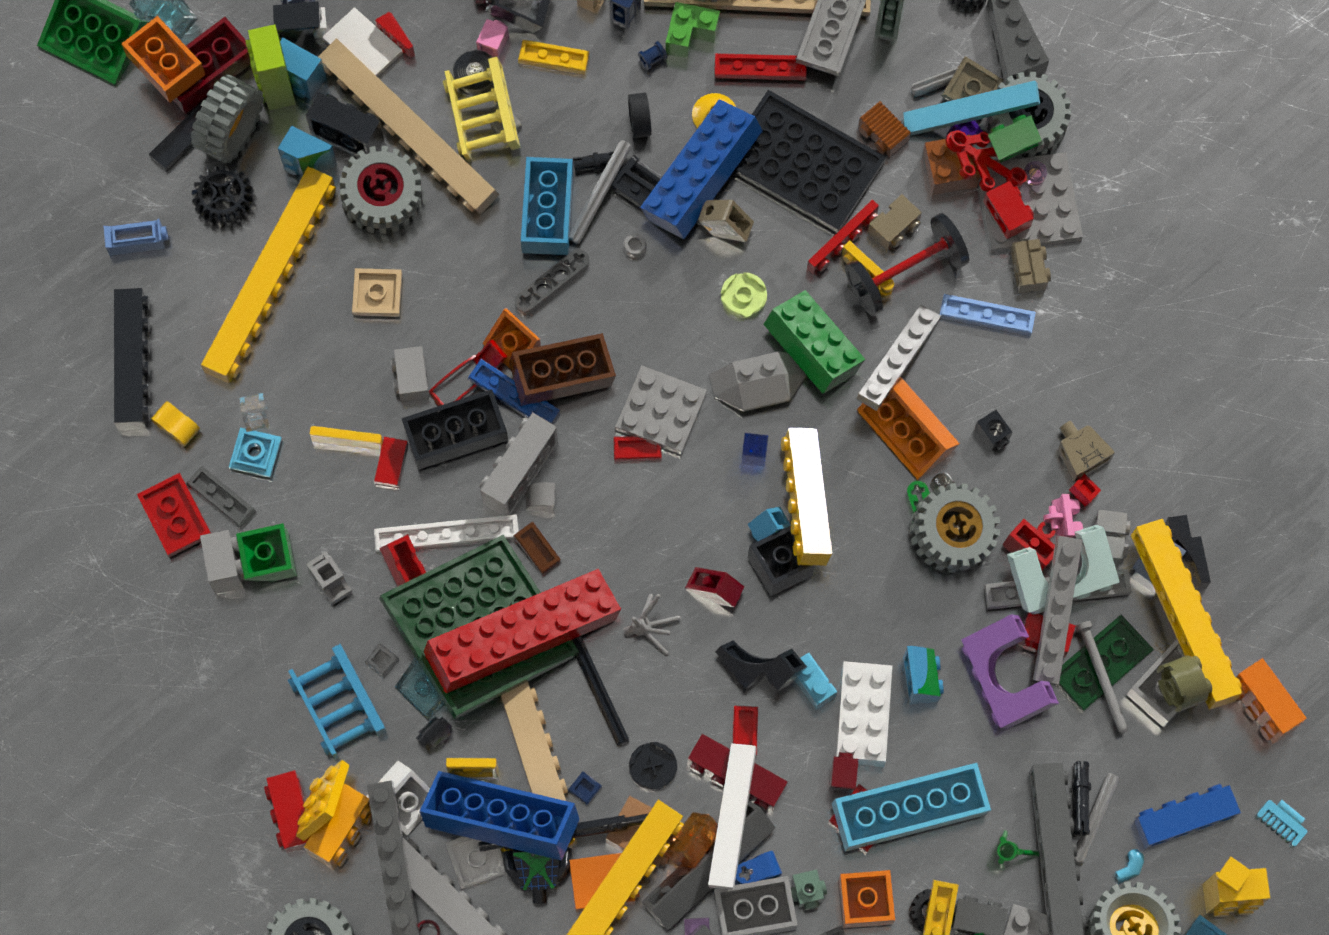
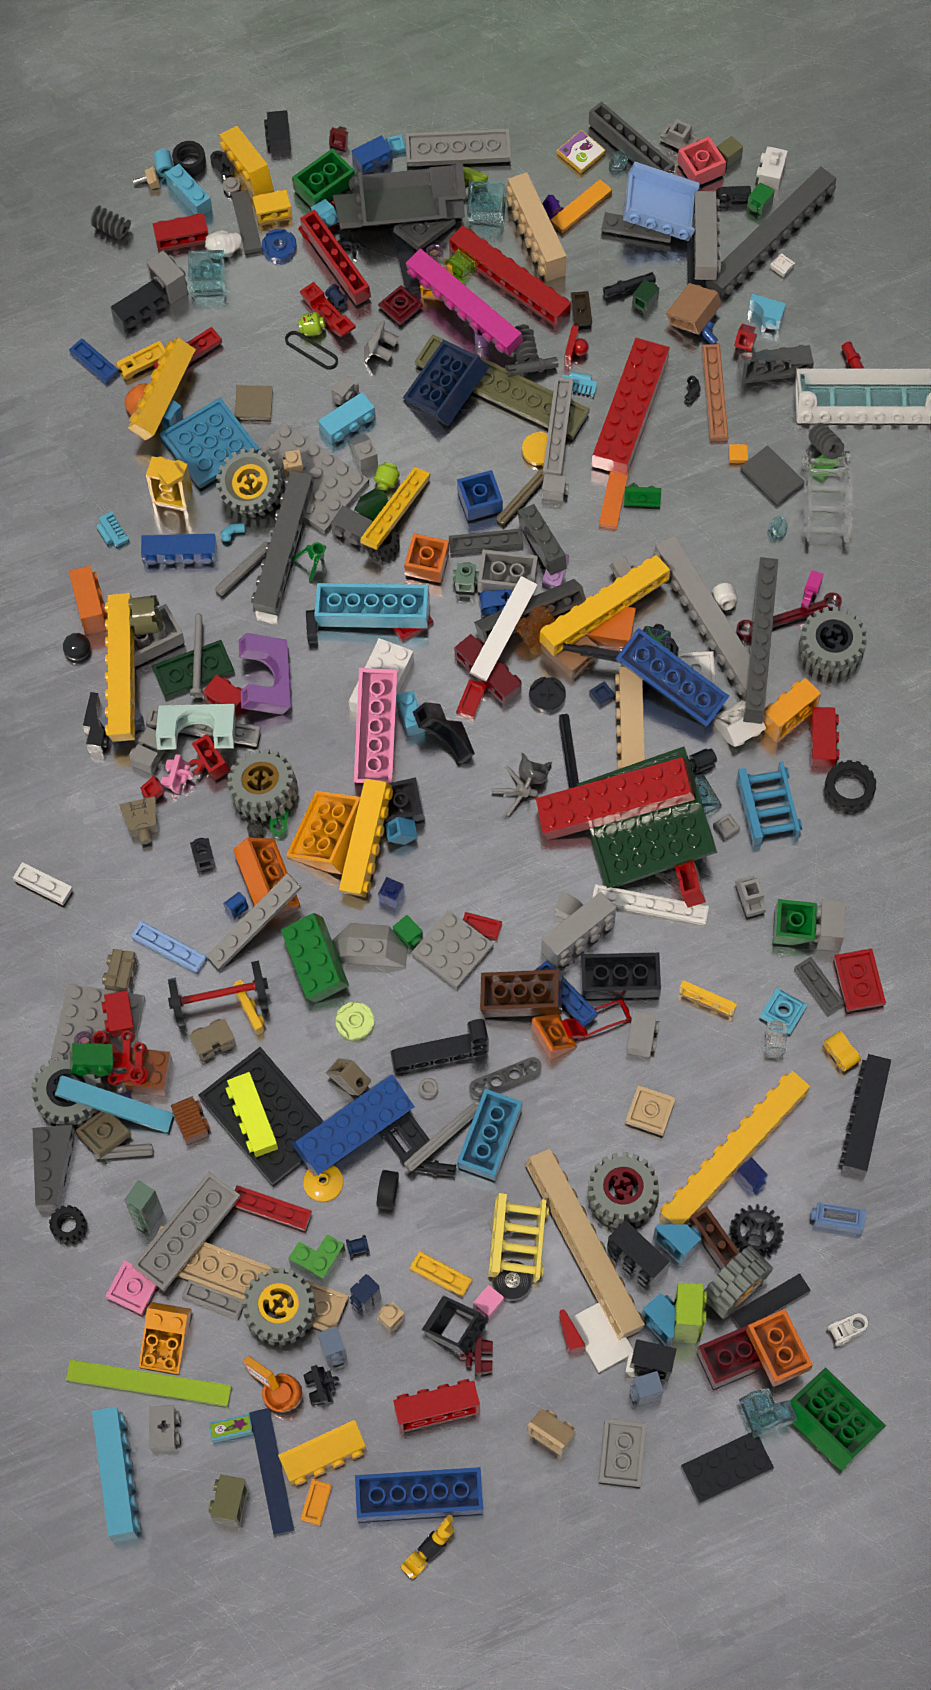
camera: 160 degrees left, 5 degrees down
yellow plate [296,760,350,841] -> none
red tile [374,437,408,488] -> none
yellow tile [446,758,499,778] -> none
reddish brown tile [513,521,561,574] -> none
dark red slope [685,567,745,607] -> none
red plate [807,199,879,275] -> none
dark red slope [829,752,859,790] -> none
dark azure slope [903,646,944,705] -> none
light grey plate [1033,536,1083,684] -> none
black pin [1072,761,1091,836] -> none
none -> white plate [13,862,73,905]
none -> black hair [63,633,91,661]
none -> blue brick [223,892,249,918]
none -> neon yellow brick [225,1072,278,1157]
none -> light orange slope [286,791,361,874]
none -> black beam [306,610,318,644]
none -> bright pink brick [354,668,397,784]
none -> black beam [390,1019,489,1072]
none -> green brick [393,915,423,950]
none -> dark grey hair [519,753,552,784]
none -> reddish brown brick [689,1206,740,1270]
none -> clear blue brick [736,1157,768,1193]
none -> black tyre [824,760,876,812]
none -> white piece [827,1313,868,1347]

